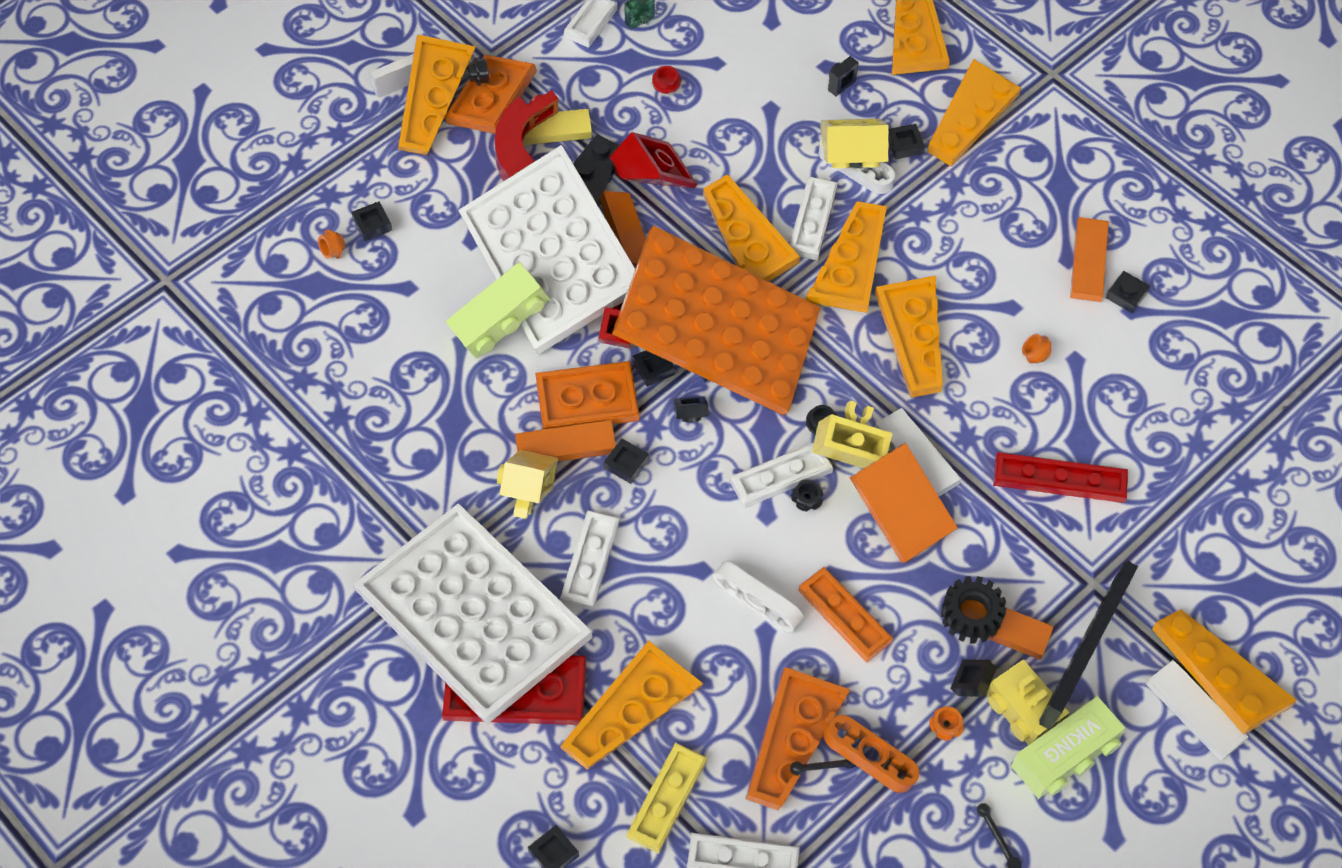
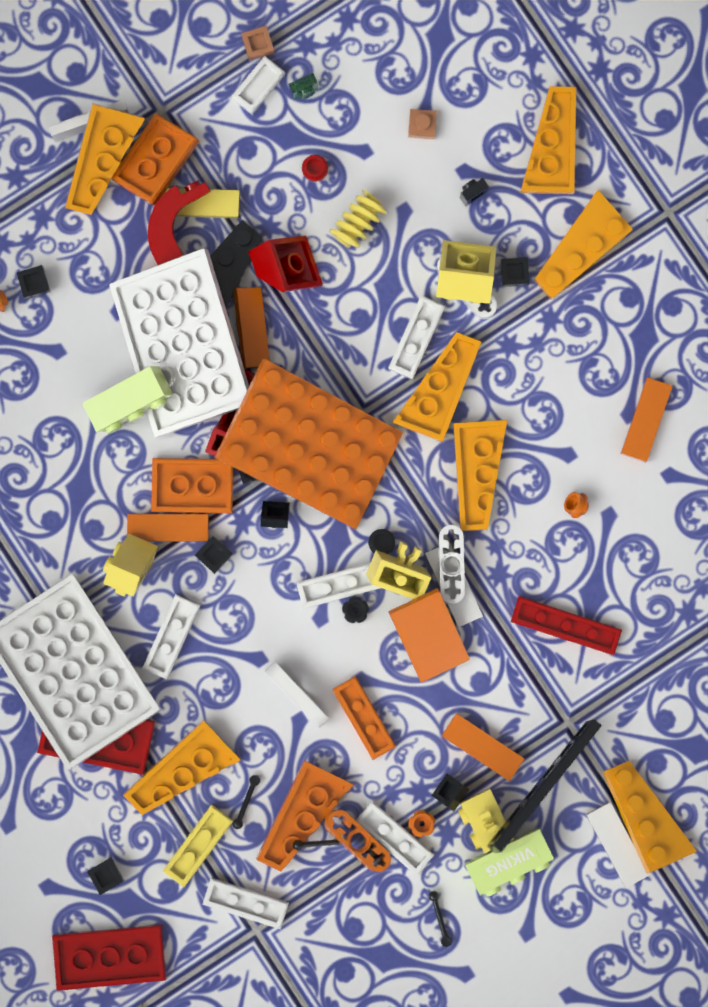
camera: 15 degrees right, 25 degrees up
black plate [468,57,489,86] -> none
light orange wing [703,174,800,282] -> none
black tyre [941,576,1006,644] -> none
black plate [1106,271,1150,313] -> none
none -> black hinge [232,775,260,829]
none -> light yellow piece [329,189,387,248]
none -> white tile [355,801,434,876]
none -> nougat plate [408,109,437,140]
none -> white beam [439,525,465,604]

